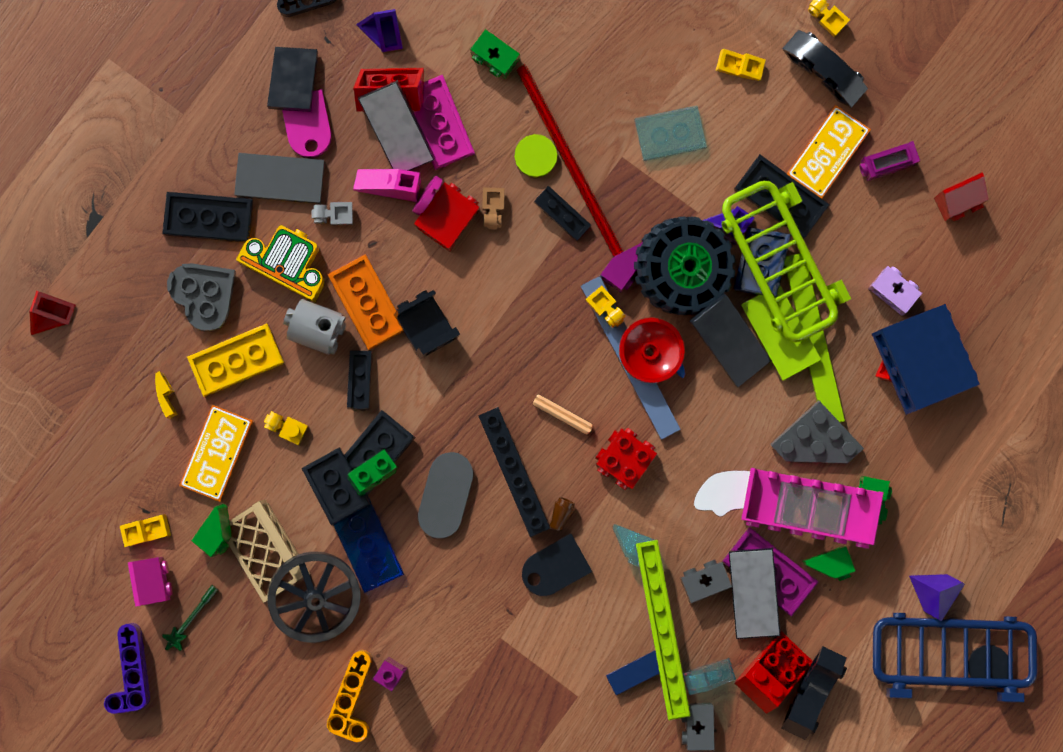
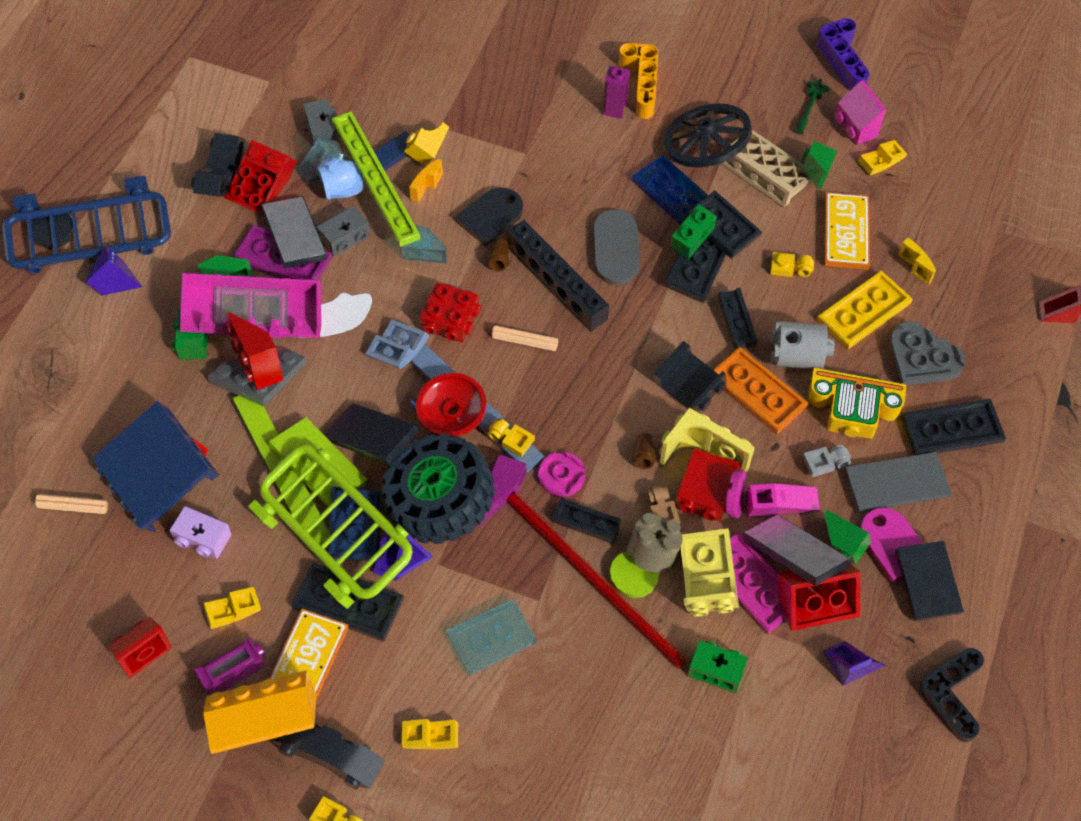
camera: 160 degrees right, 25 degrees down
none -> light nougat axle [35,494,108,514]
none -> light orange slope [203,670,316,754]
none -> yellow slope [204,587,261,629]
none -> red slope [226,312,284,390]
none -> light blue helmet [316,157,364,200]
none -> sand blue slope [365,320,429,369]
none -> yellow arch [404,122,449,166]
none -> light orange slope [409,159,443,203]
none -> dark pink tile [538,452,585,497]
none -> dark tan brick [627,513,683,572]
none -> reddish brown cone [633,433,656,469]
none -> light yellow bracket [659,408,755,473]
none -> light yellow bracket [681,528,739,617]
none -> green slope [824,510,871,565]

